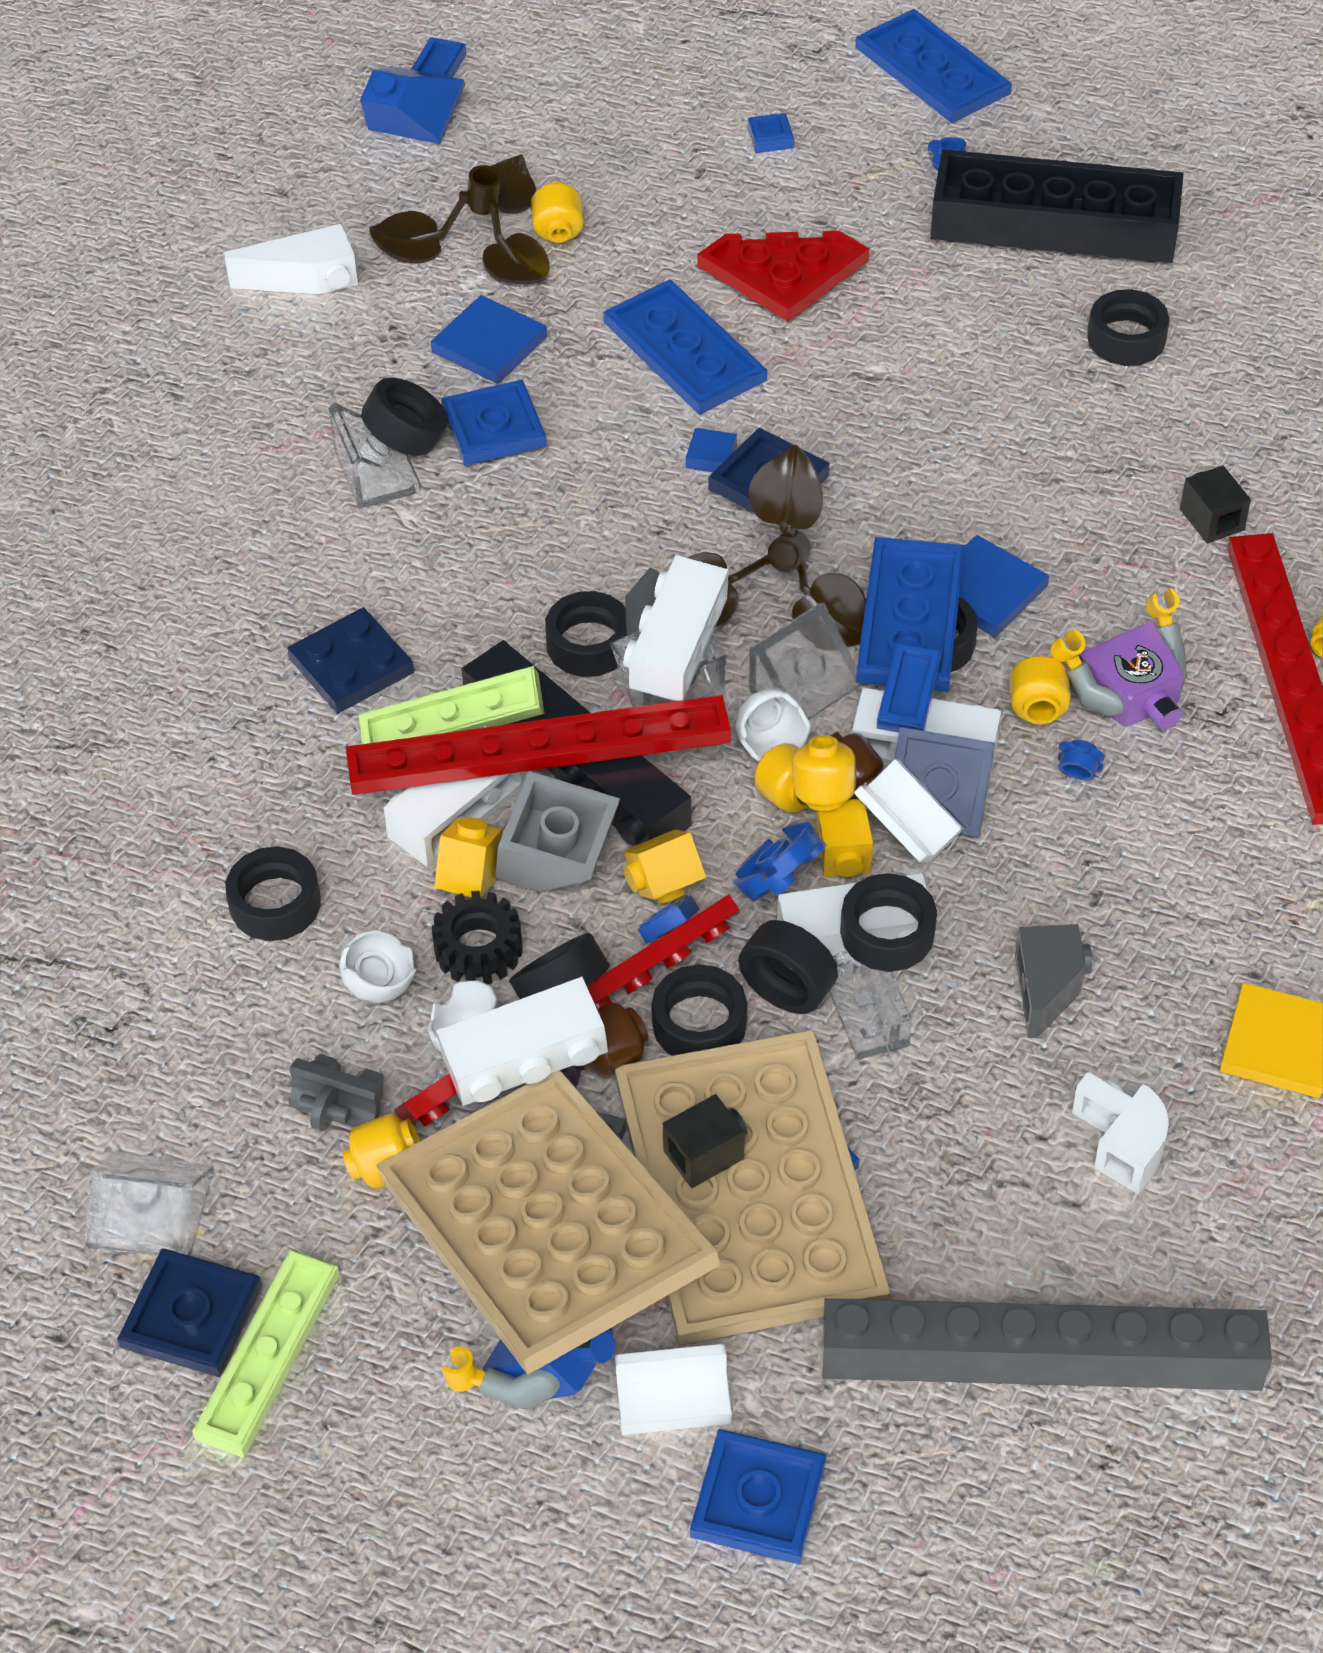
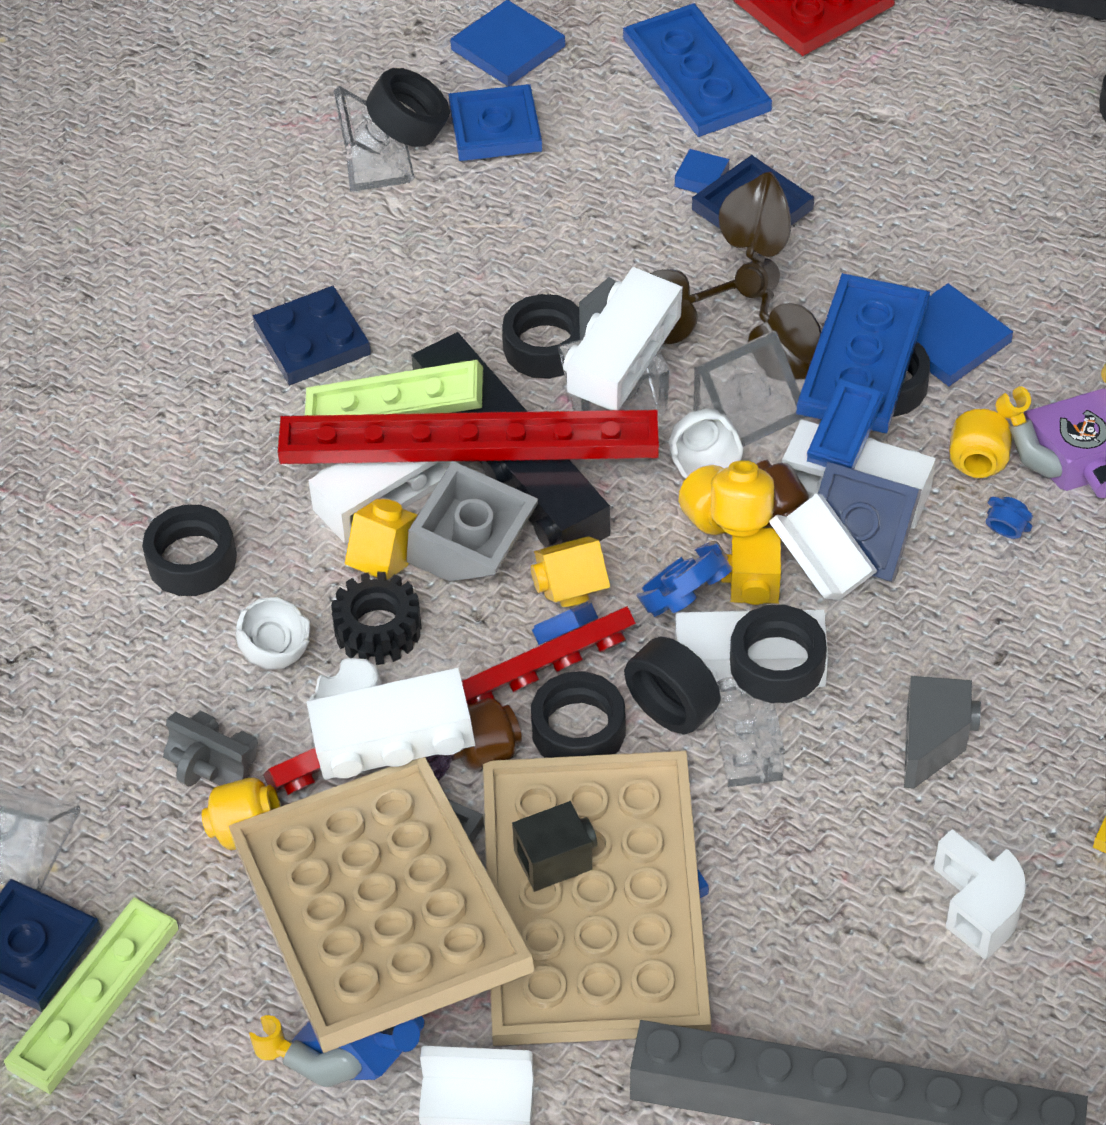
camera: 10 degrees right, 0 degrees up
black tyre [509,933,610,999] -> none

